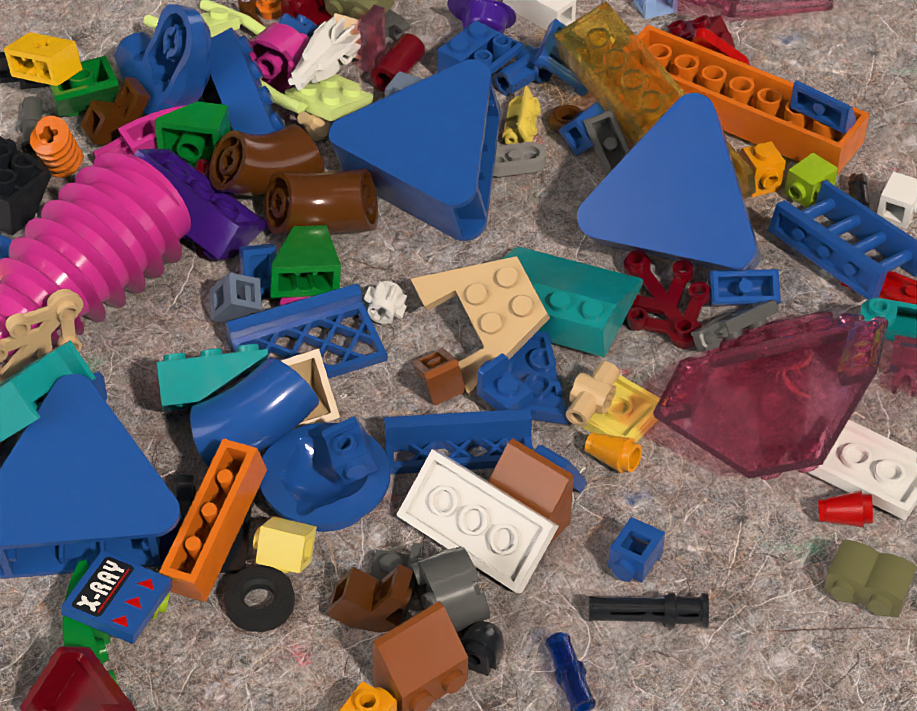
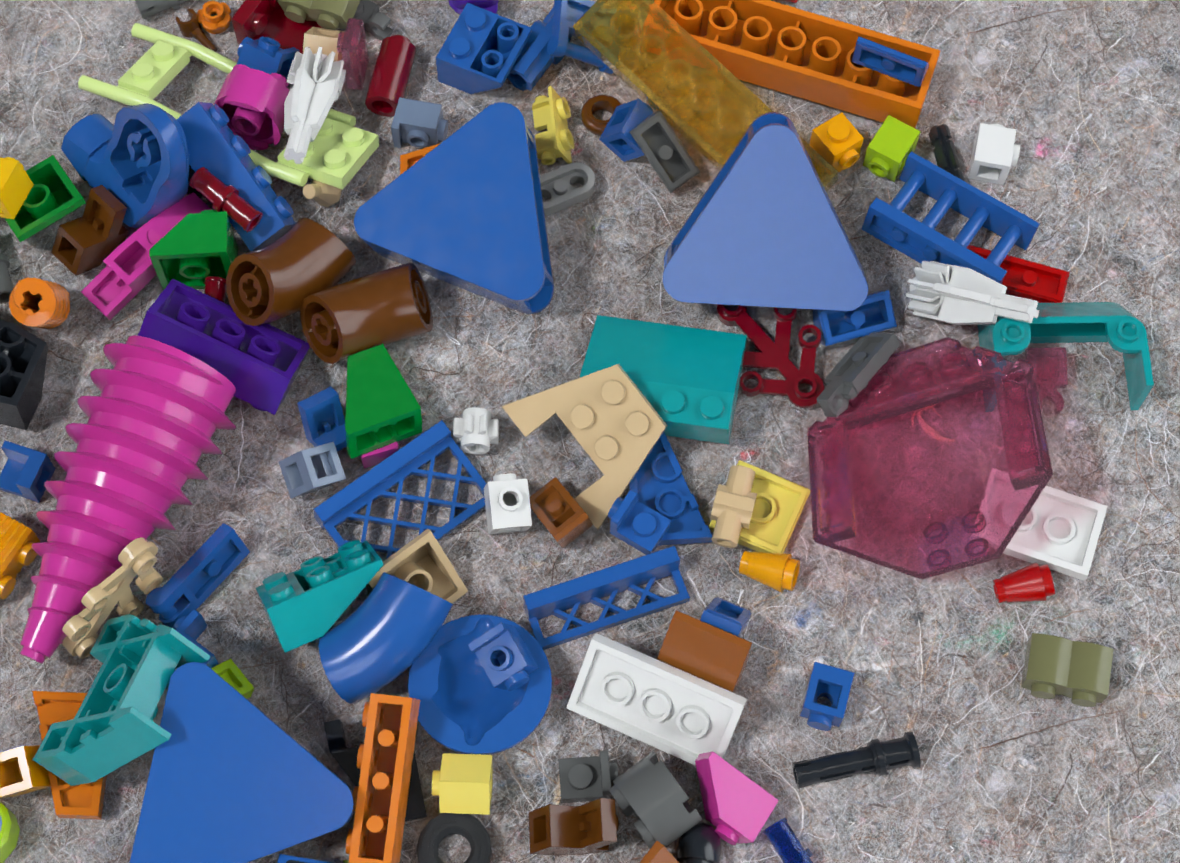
camera: 15 degrees left, 20 degrees up
none -> blue plate [146,523,250,628]
none -> dark red pin [189,167,263,232]
none -> white brick [484,473,532,535]
none -> slope [695,751,779,845]
none -> white piece [906,261,1039,325]

